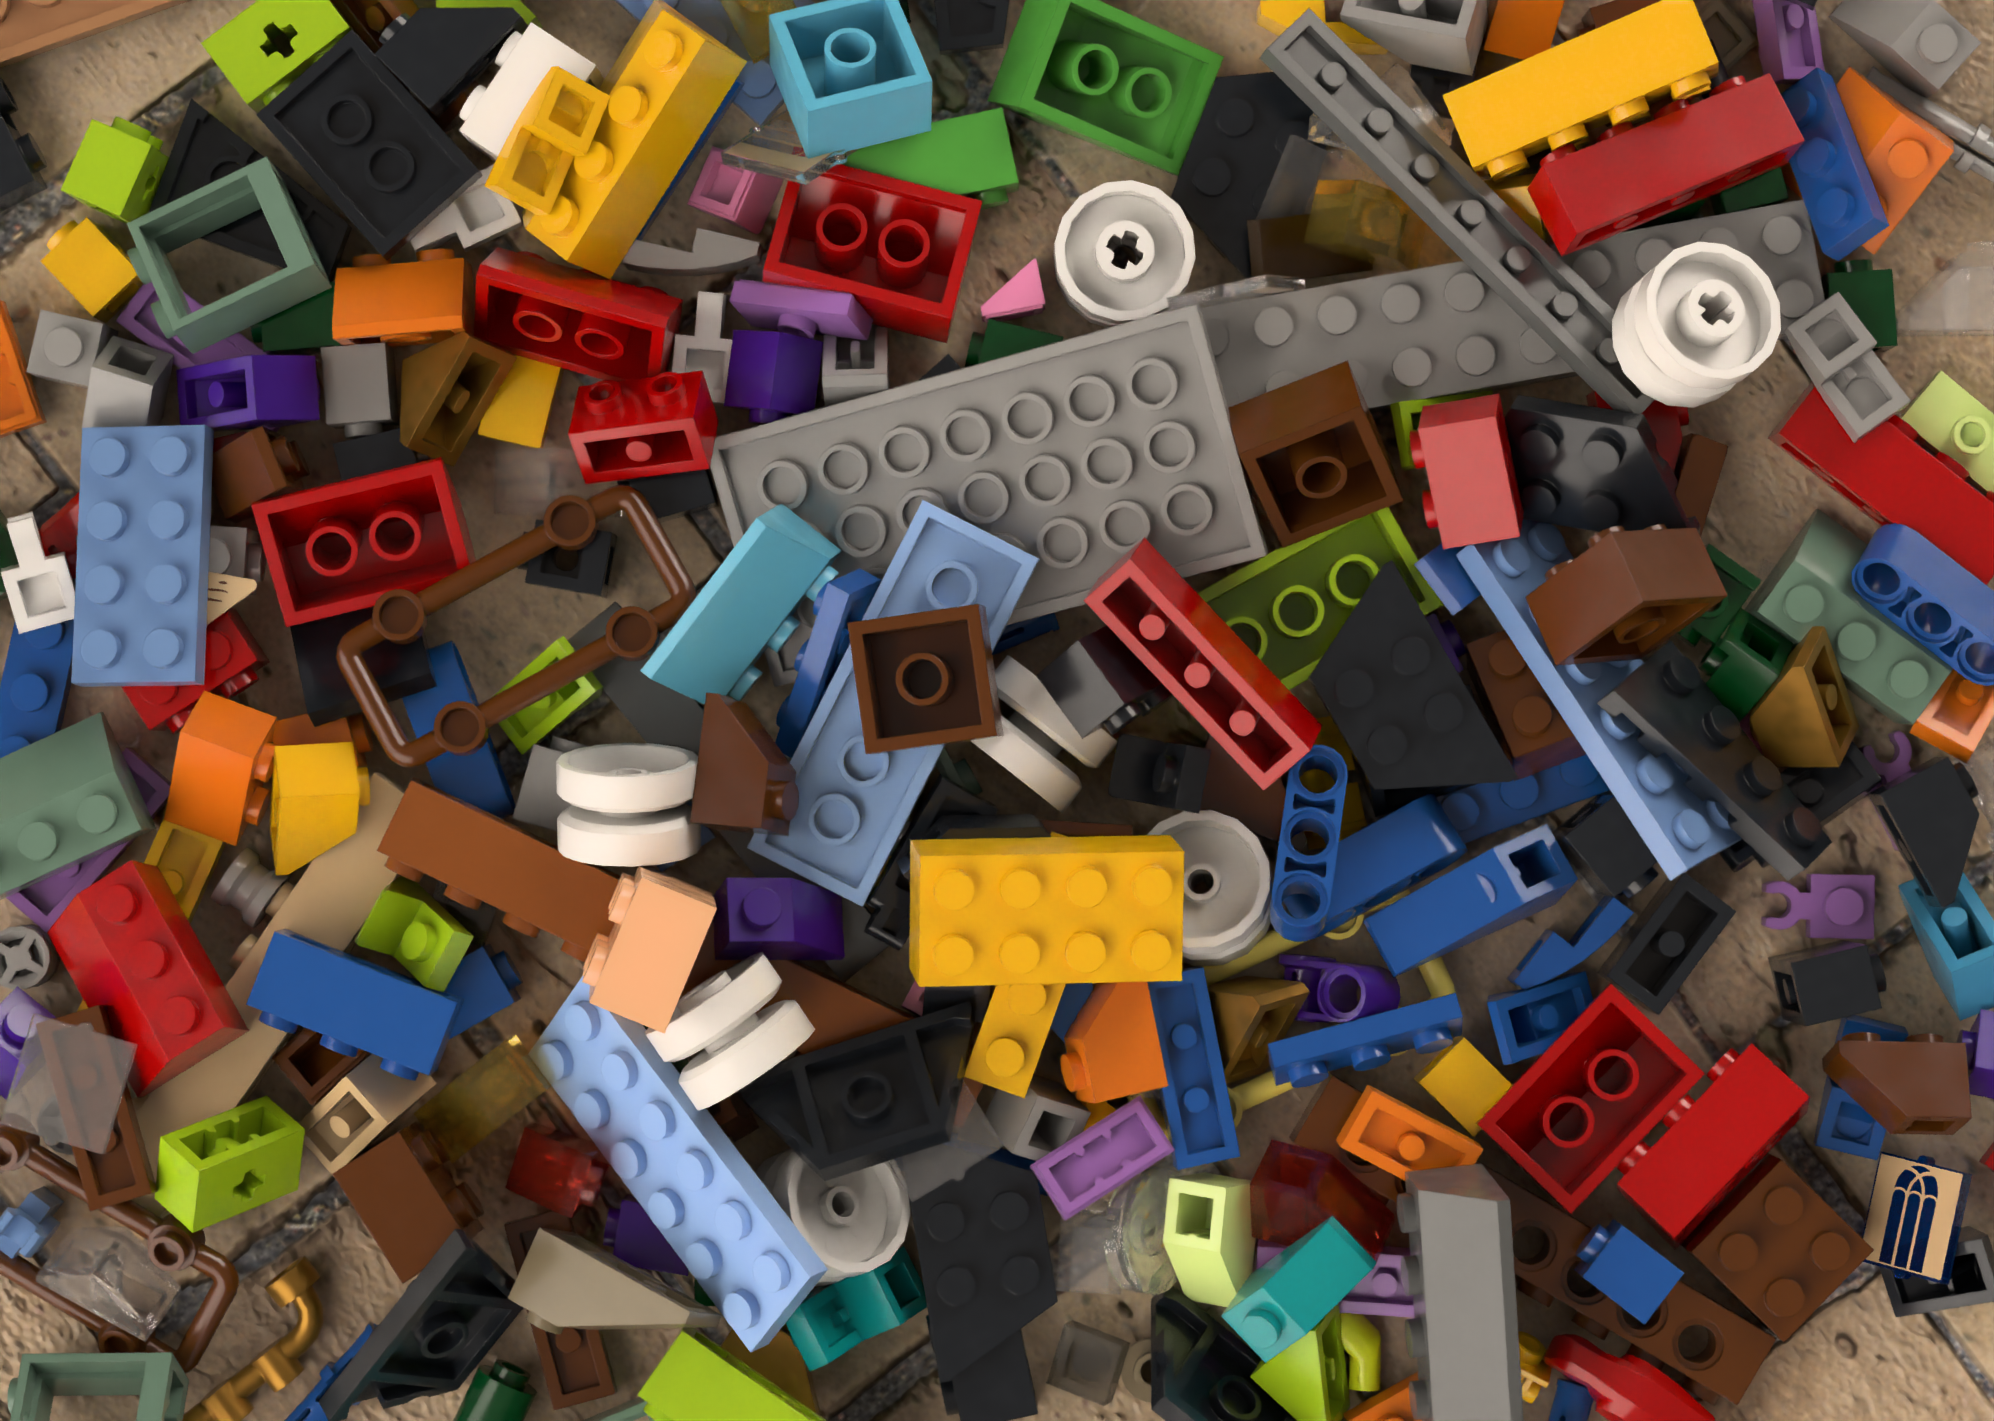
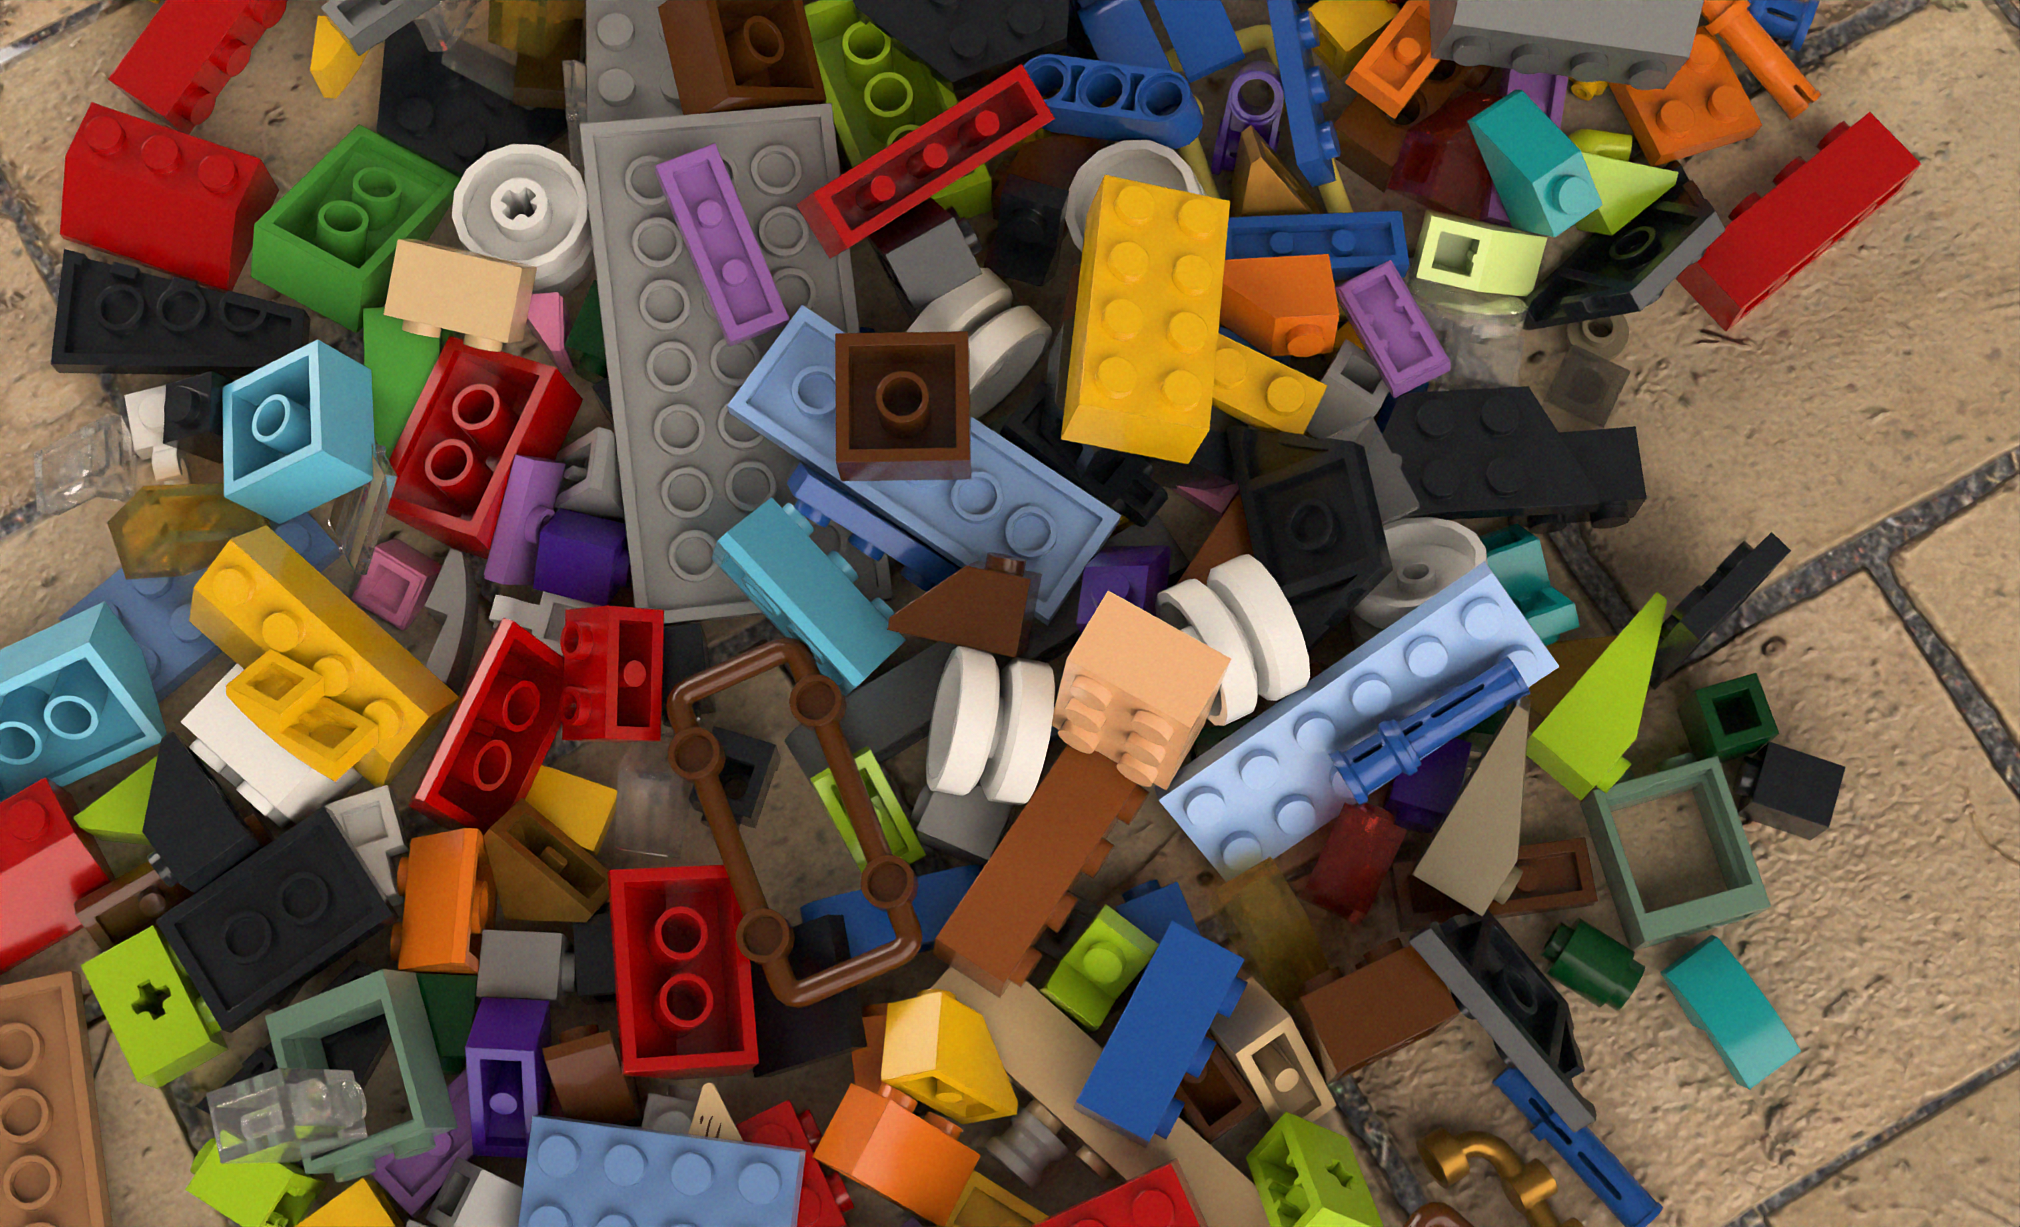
camera: 85 degrees left, 15 degrees down
none -> clear brick [206,1068,368,1164]
none -> tan brick [383,239,537,352]
none -> medium lavender plate [655,143,790,347]
none -> blue pin [1328,656,1531,806]

